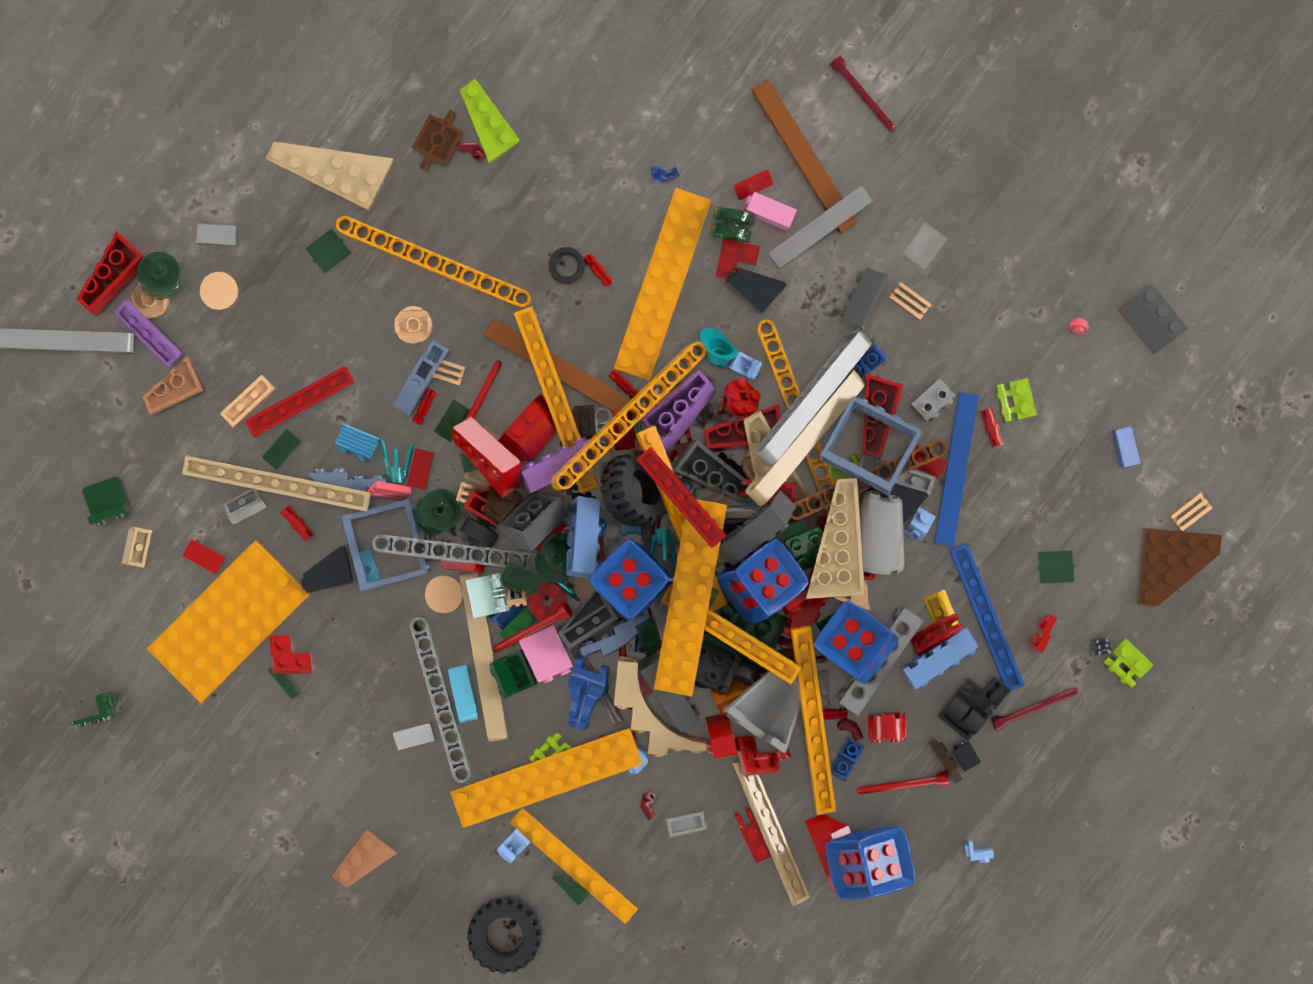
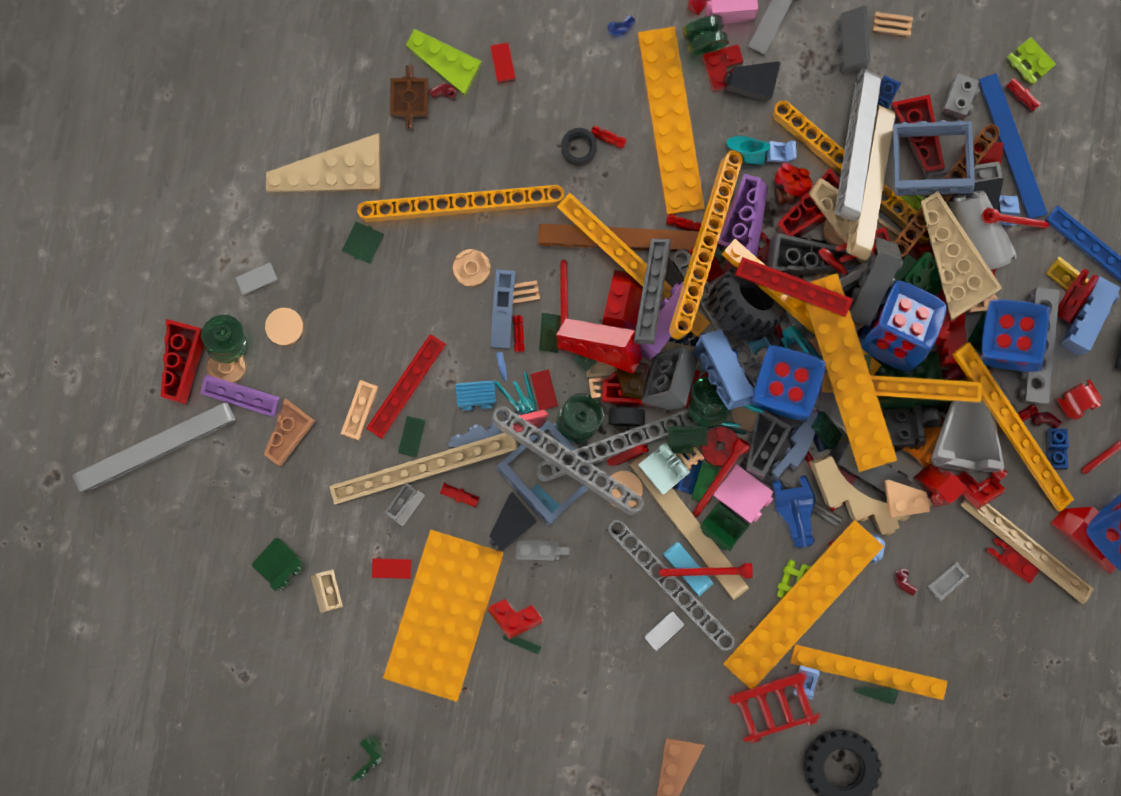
camera: 25 degrees left, 5 degrees down
none -> red tile [490,42,516,83]
none -> light grey beam [492,407,643,515]
none -> medium blue helmet [496,352,507,381]
none -> light grey hinge [516,540,570,561]
none -> dark grey tile [634,239,671,345]
none -> red piece [658,563,753,579]
none -> red fence [729,671,821,744]
none -> red piece [818,247,848,275]
none -> light nougat wing [884,480,930,518]
none -> red piece [982,208,1049,229]

